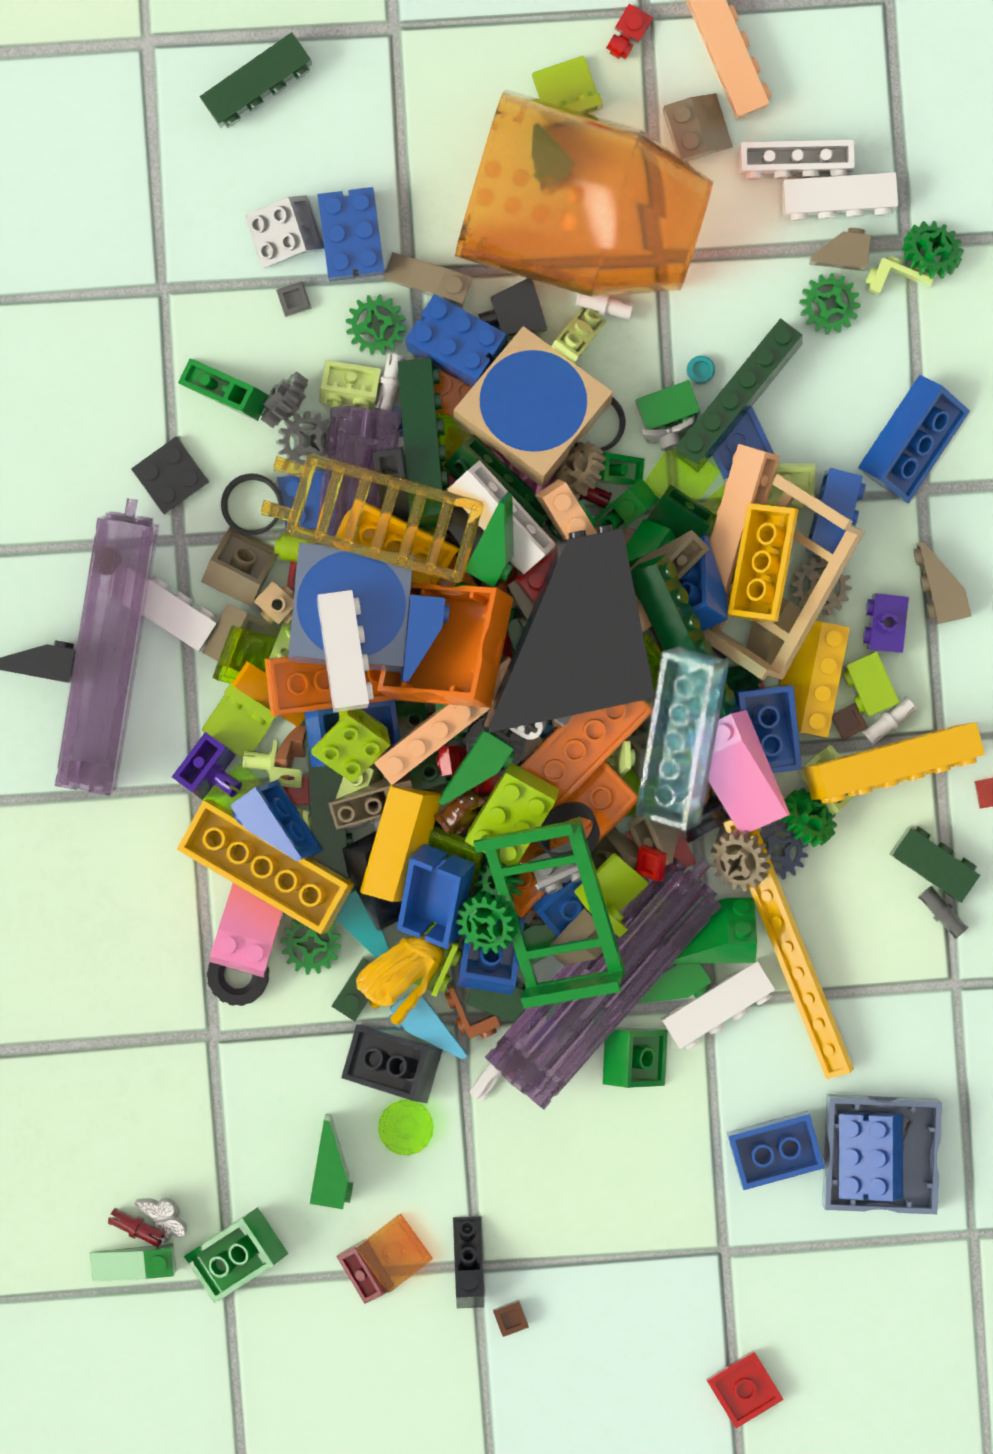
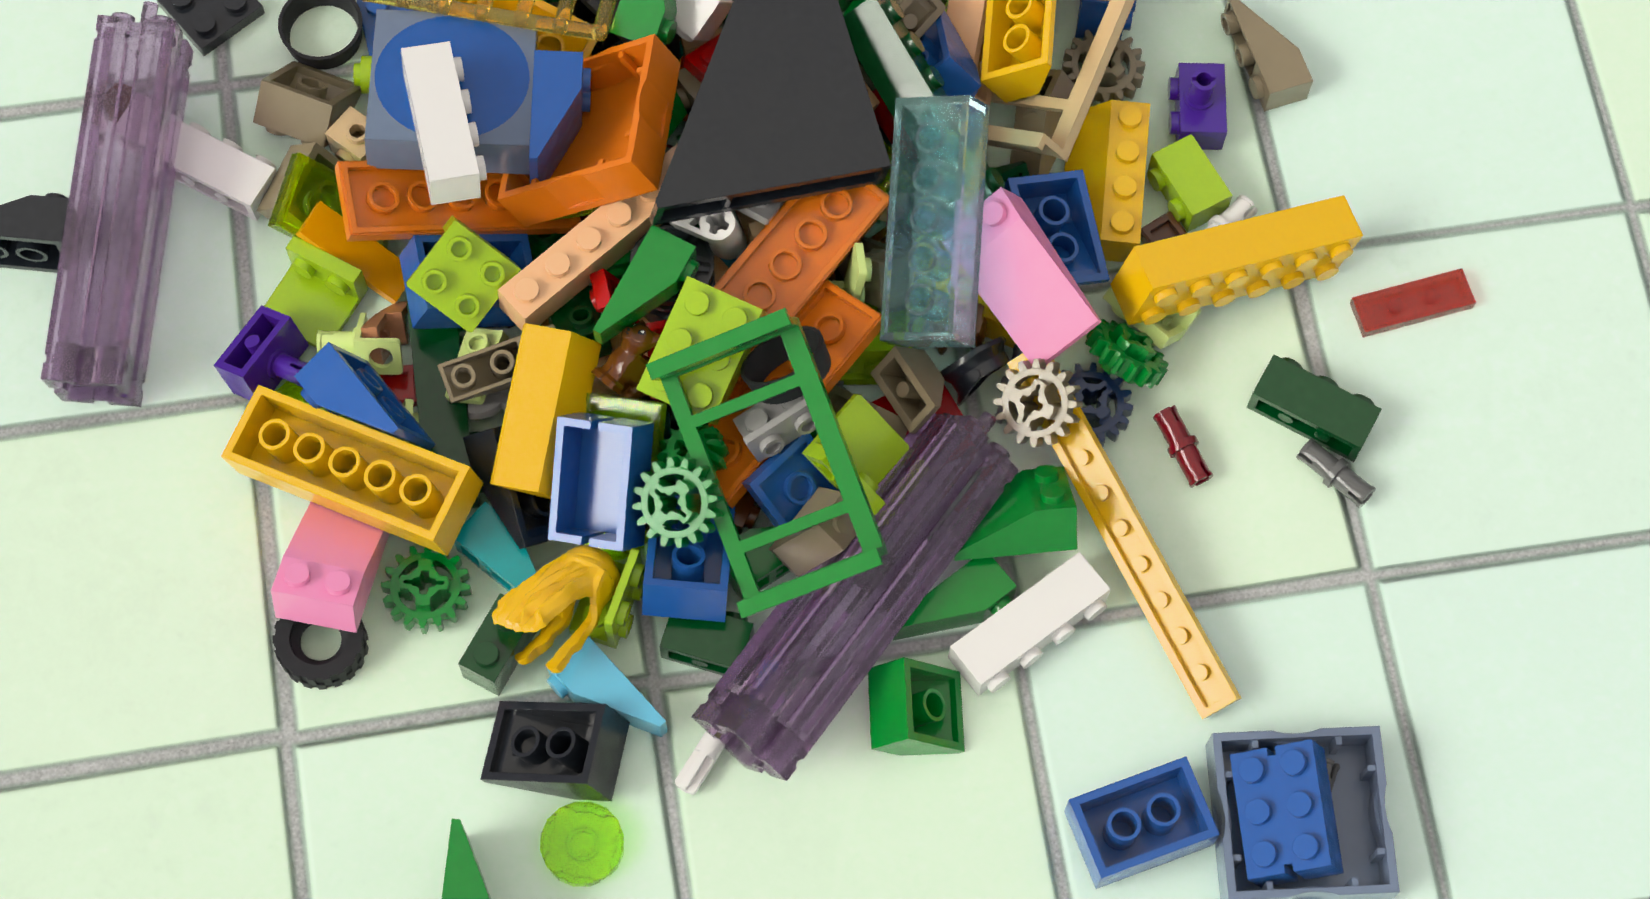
camera: 10 degrees left, 20 degrees down
dark orange bracket [445,983,500,1039] -> none
red tile [636,844,667,882] -> none
none -> dark red pin [1153,405,1213,488]

